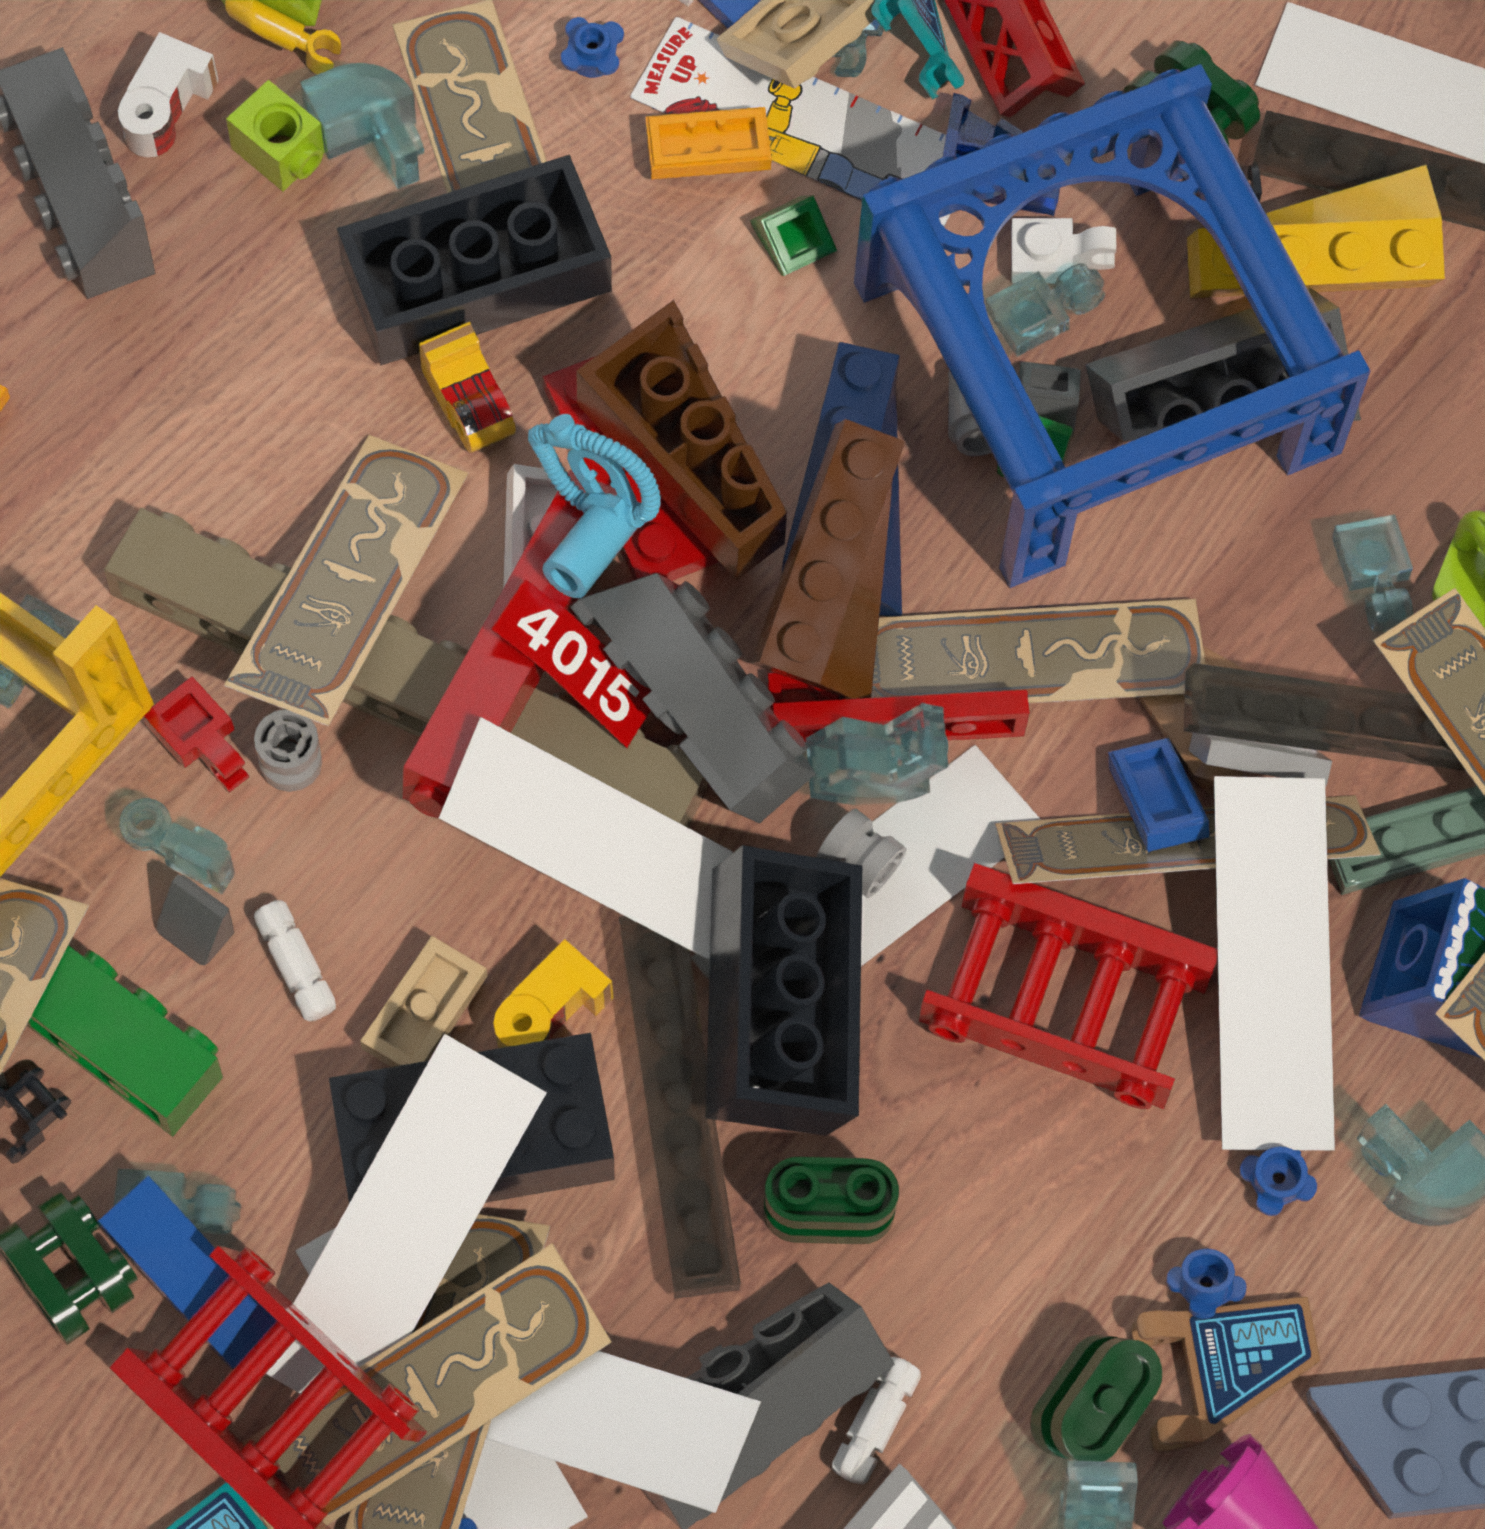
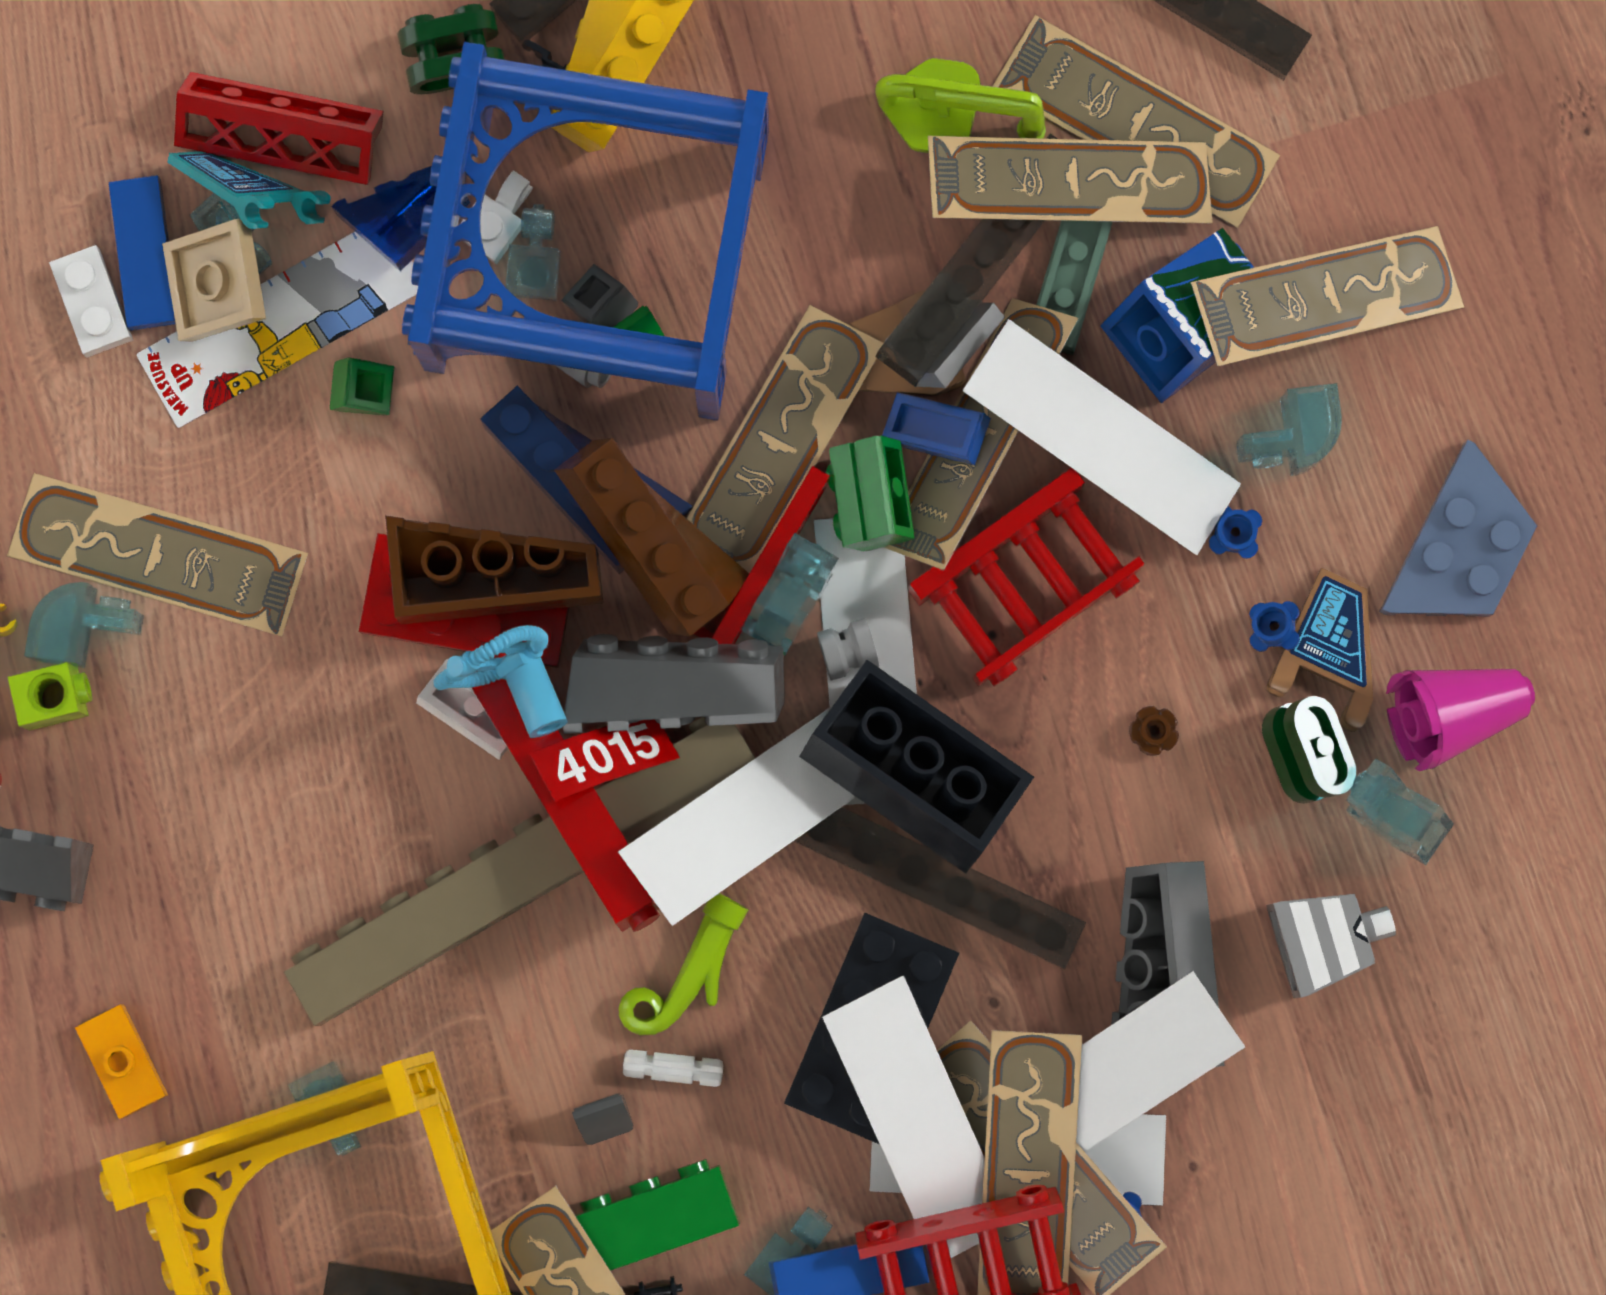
camera: 55 degrees left, 15 degrees up
clear light blue plate [119,798,235,894] -> none
red plate [143,676,249,793] -> none
sticker [224,435,469,726] -> none
light grey wheel [254,709,323,792] -> none
black brick [337,154,612,366] -> none
tan plate [360,936,487,1067] -> none
leg [419,321,516,453] -> none
yellow leg [493,939,614,1048] -> none
blue plate [561,17,624,78] -> none
light orange plate [645,107,772,180] -> none
dark green brick [763,1157,899,1244] -> none
white axle [832,1357,921,1484] -> none
dark grey wedge [1085,288,1361,442] -> none
clear light blue plate [1332,514,1413,633] -> none
none -> lime plant [618,893,749,1035]
none -> green brick [826,435,915,551]
none -> reddish brown plate [1129,706,1179,756]

